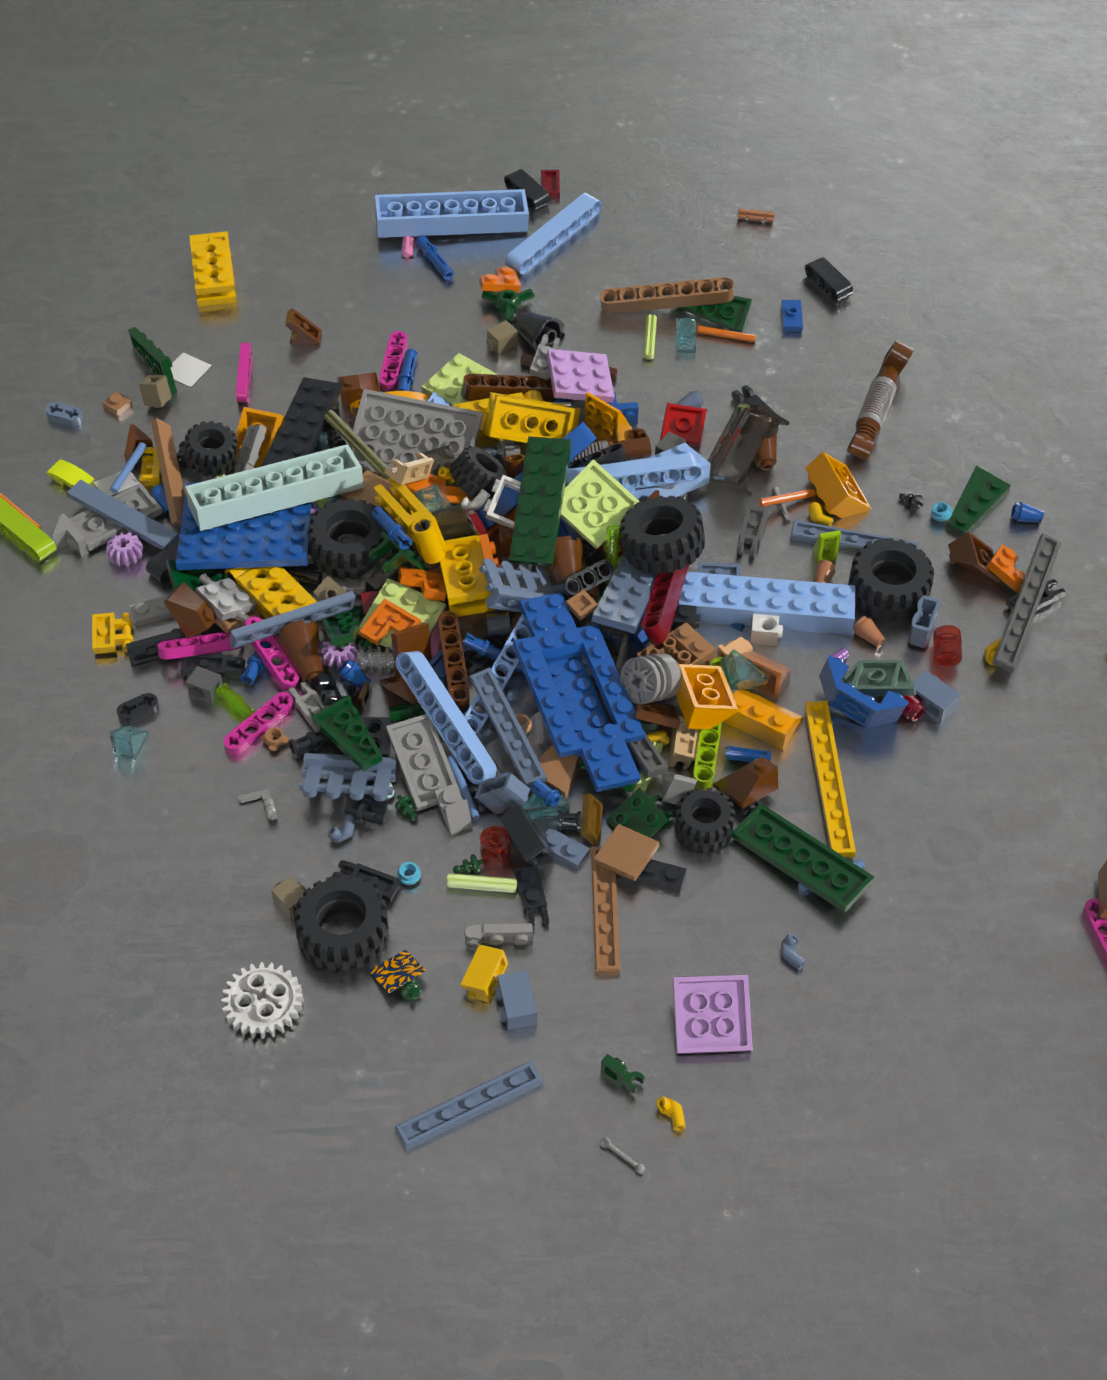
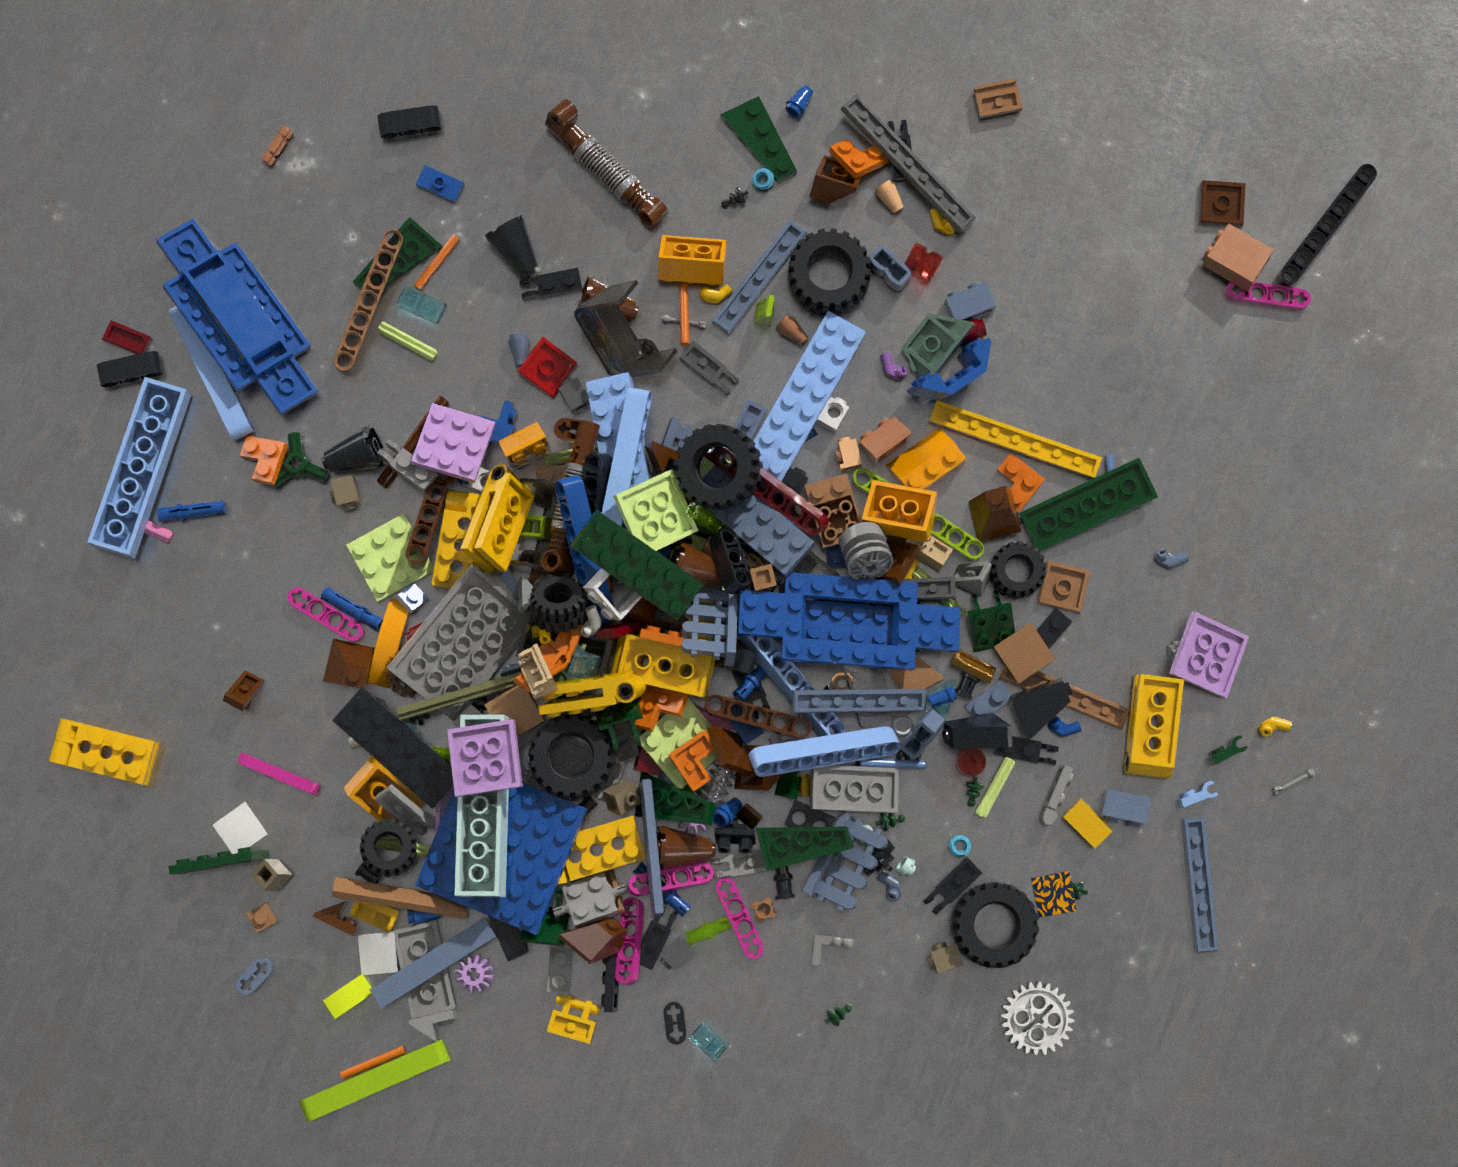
camera: 65 degrees left, 30 degrees up
medium blue bar [110,442,147,493] -> none
blue pin [371,506,412,550] -> none
light grey slope [434,783,473,835] -> none
clear light blue slope [721,649,768,690] -> none
blue tile [725,746,771,762] -> none
nougat cone [853,616,886,648] -> none
none -> blue piece [156,219,318,415]
none -> lavender plate [447,719,523,797]
none -> black cone [484,215,538,278]
none -> dark green hair [825,1004,852,1026]
none -> light nougat cone [875,180,904,213]
none -> light aqua plate [896,856,916,877]
none -> orange plate [997,453,1045,514]
none -> black slope [1011,678,1072,740]
none -> medium nougat tile [1037,561,1090,614]
none -> blue arm [1049,716,1082,737]
none -> yellow hinge [1124,674,1184,779]
none -> light blue plate [1177,781,1218,808]

